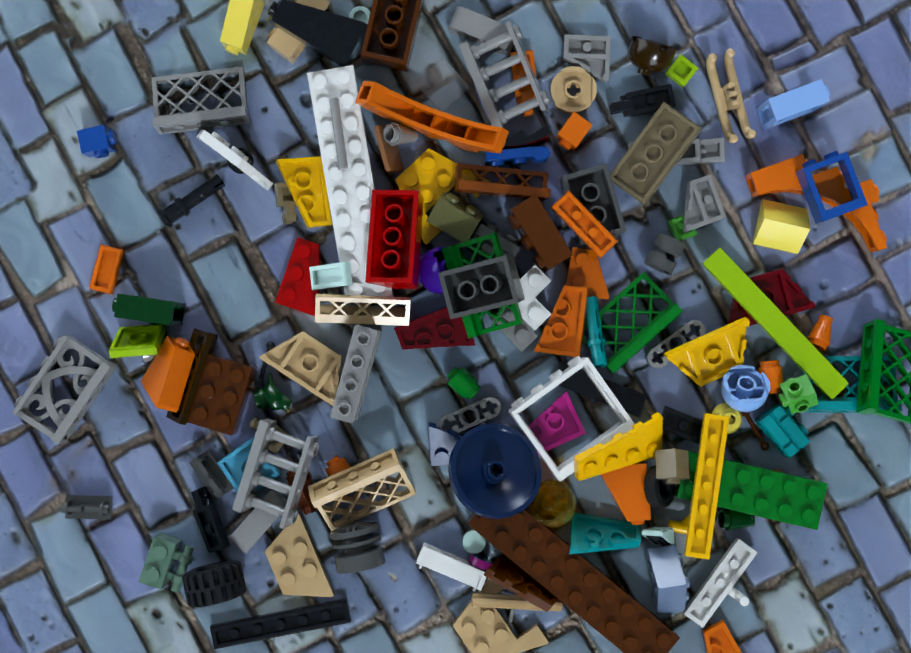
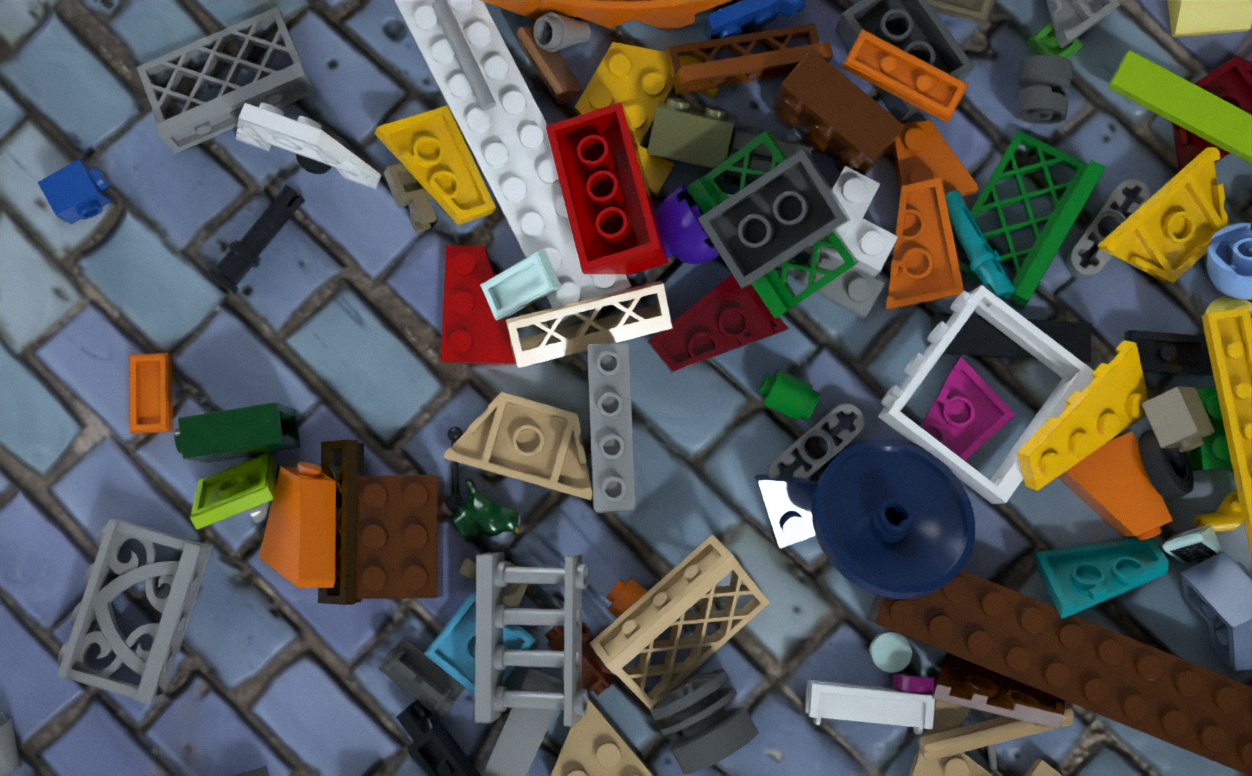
camera: 15 degrees left, 5 degrees down
clear yellow cylinder [528,479,577,528] -> none

